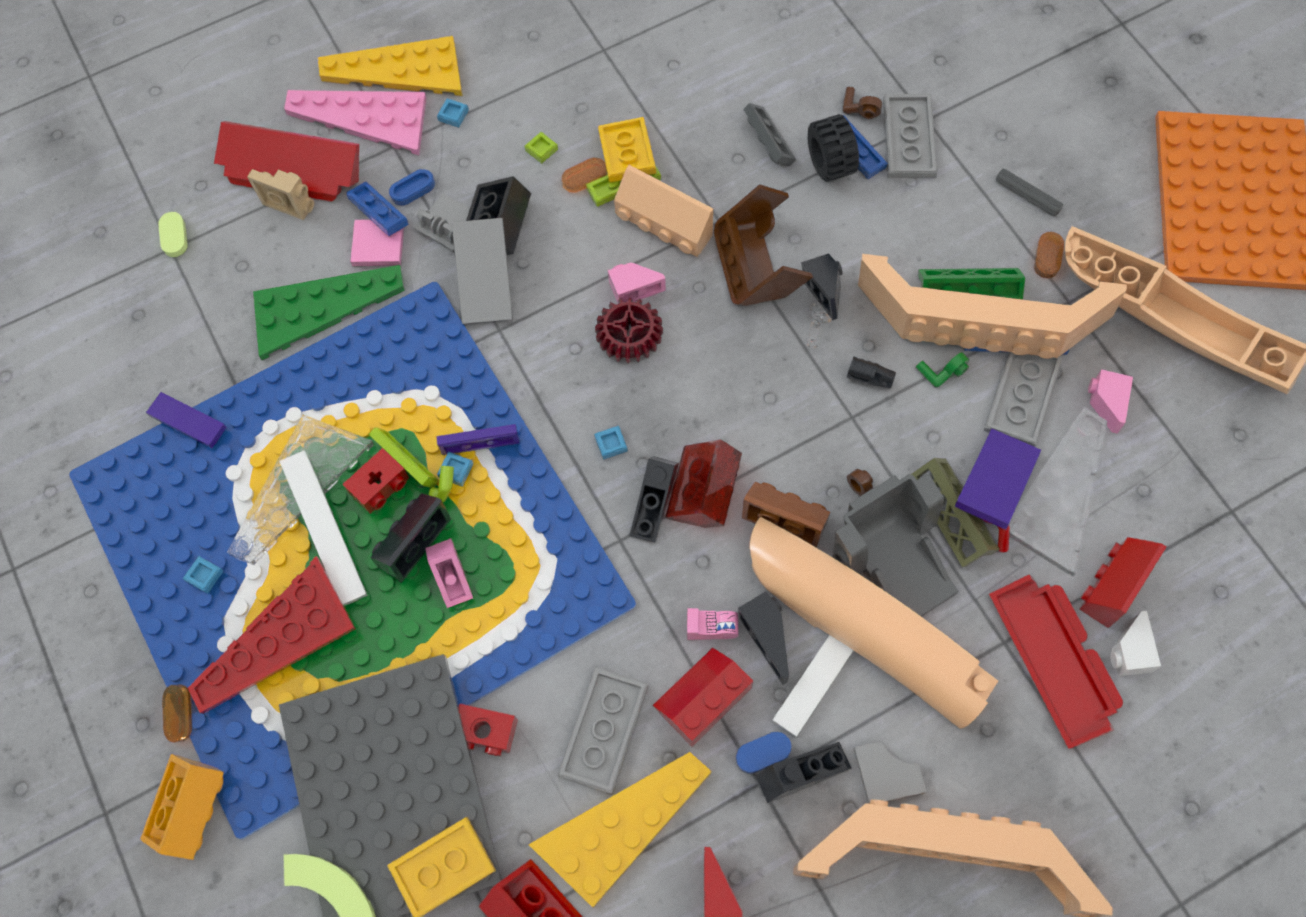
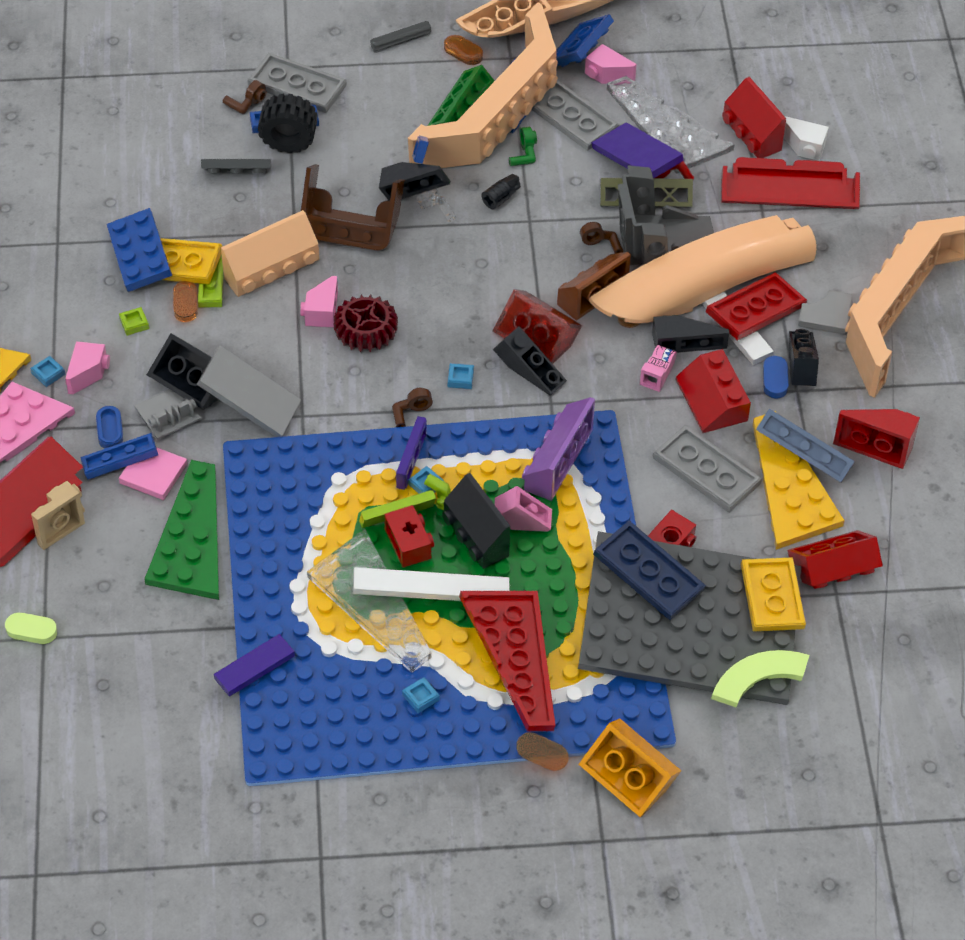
camera: 70 degrees left, 15 degrees down
none -> bright pink slope [65,341,110,394]
none -> blue plate [107,208,172,292]
none -> reddish brown plate [392,387,433,427]
none -> blue tile [412,135,429,164]
none -> medium lavender slope [522,397,595,501]
none -> blue plate [556,14,614,67]
none -> dark blue tile [593,520,706,620]
none -> red tile [706,272,807,341]
none -> sand blue fence [756,409,855,483]

